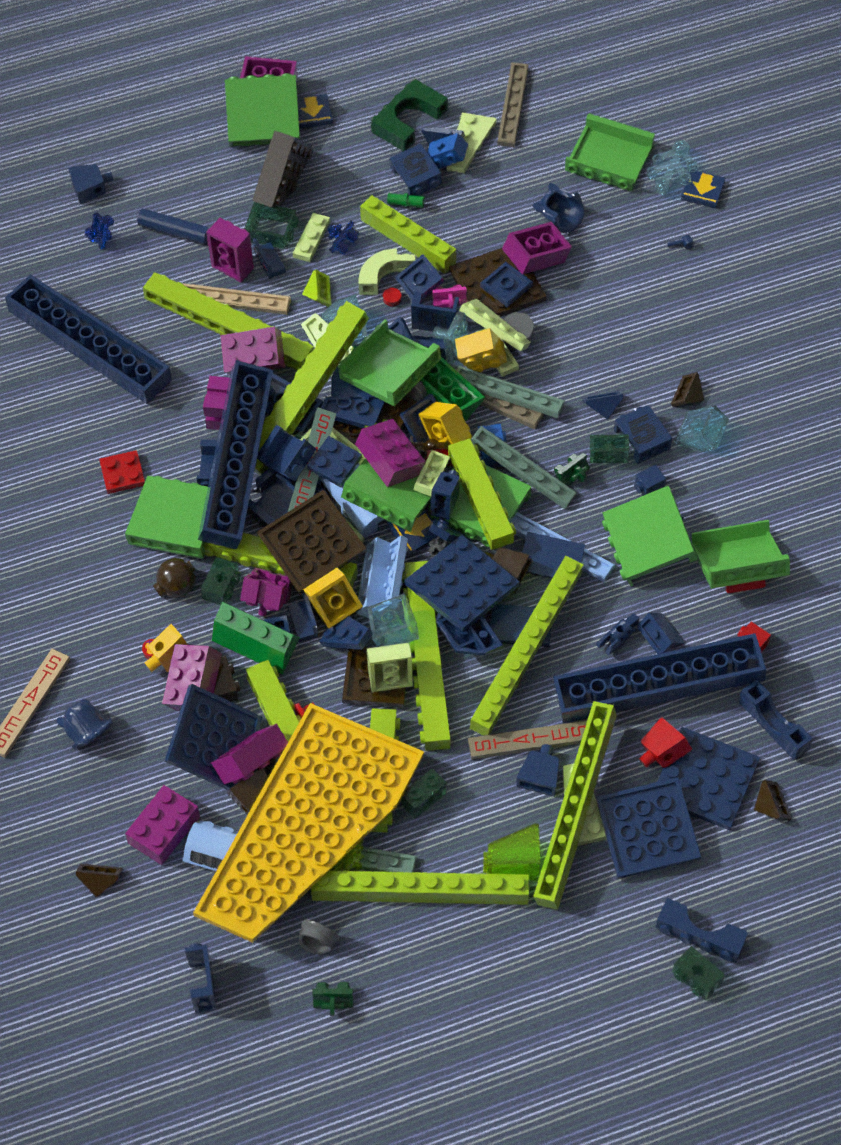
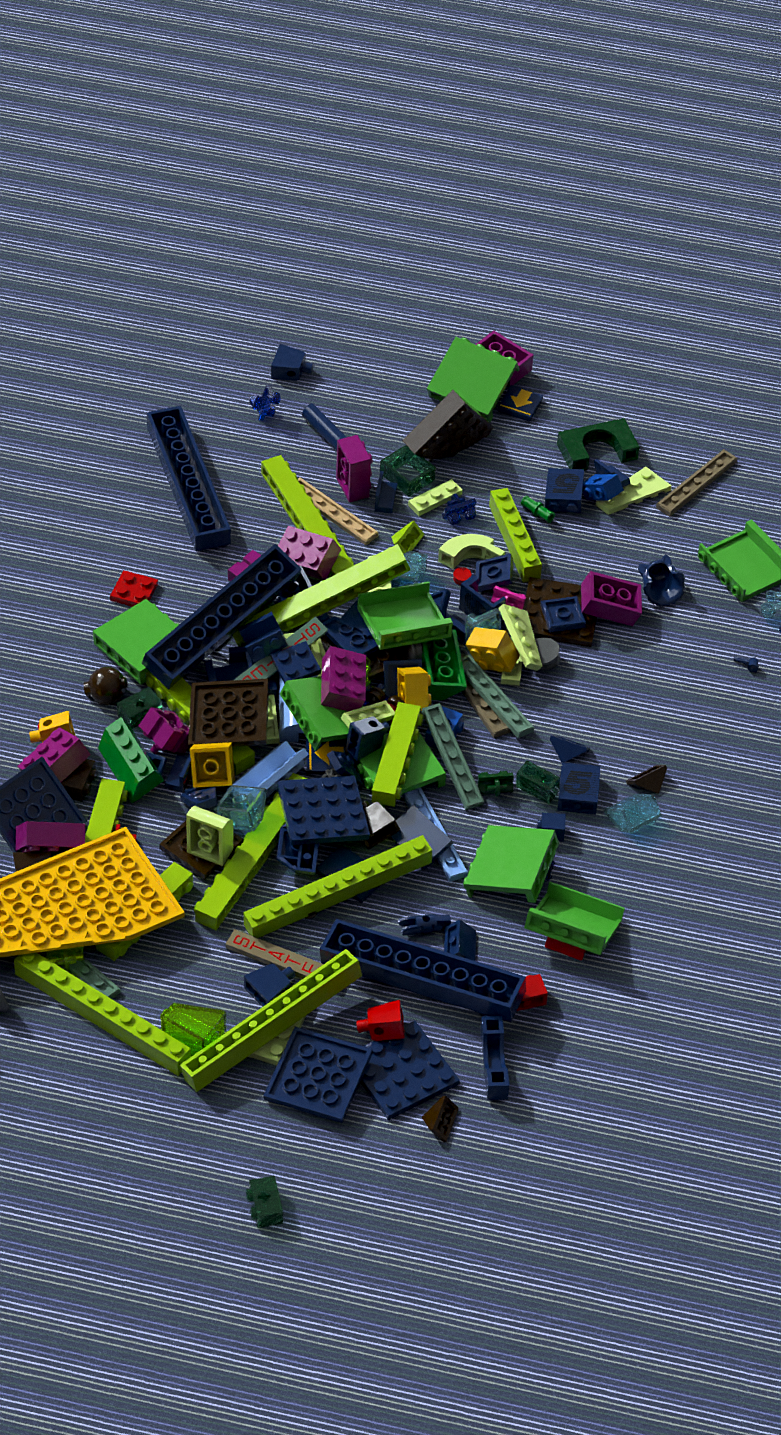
camera: 30 degrees right, 10 degrees down
clear green brick [401,768,447,819] -> none
dark blue arch [655,898,748,962] -> none

